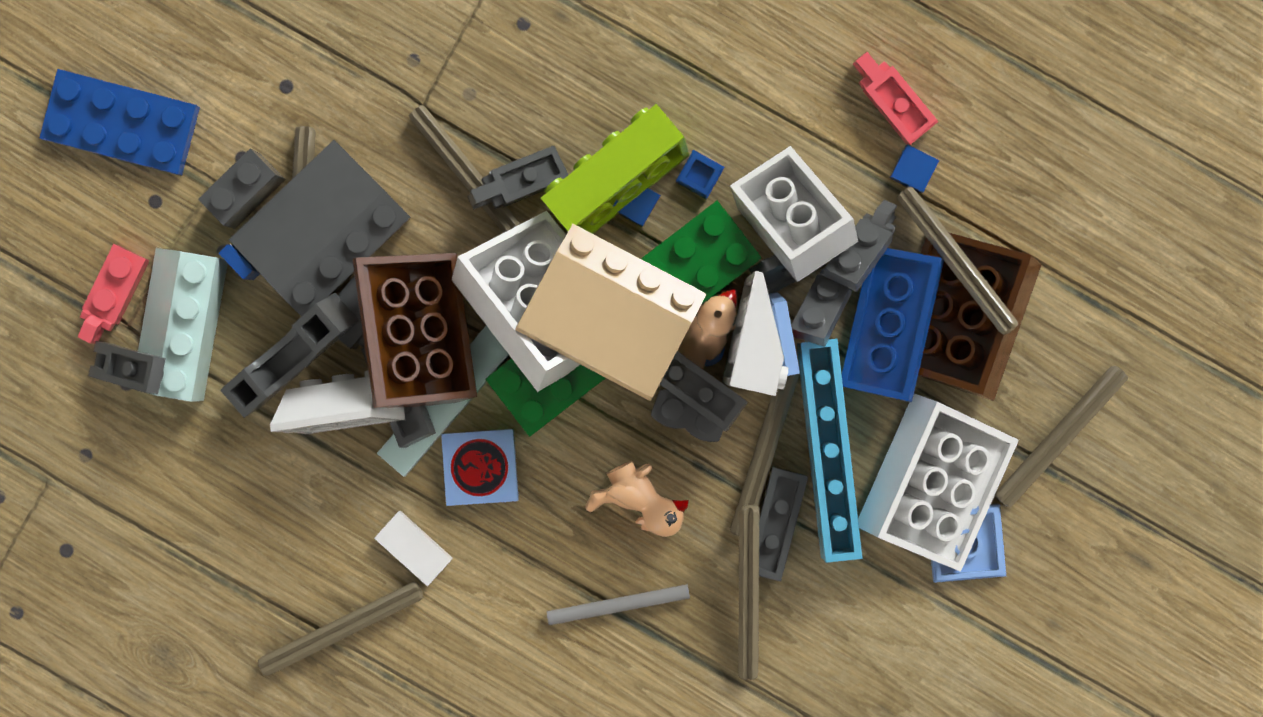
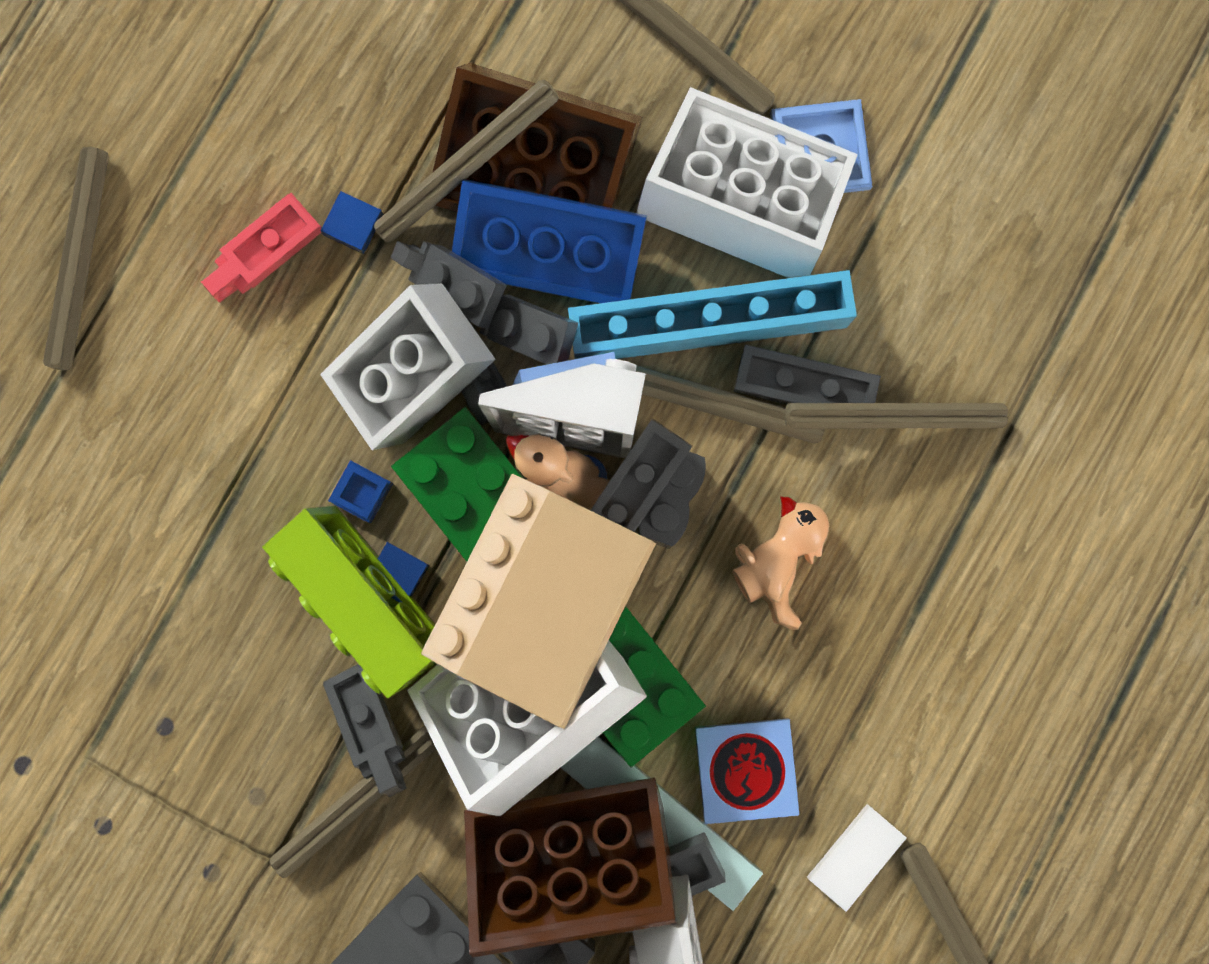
camera: 90 degrees left, 5 degrees down
light grey bar [547,584,690,625] -> none

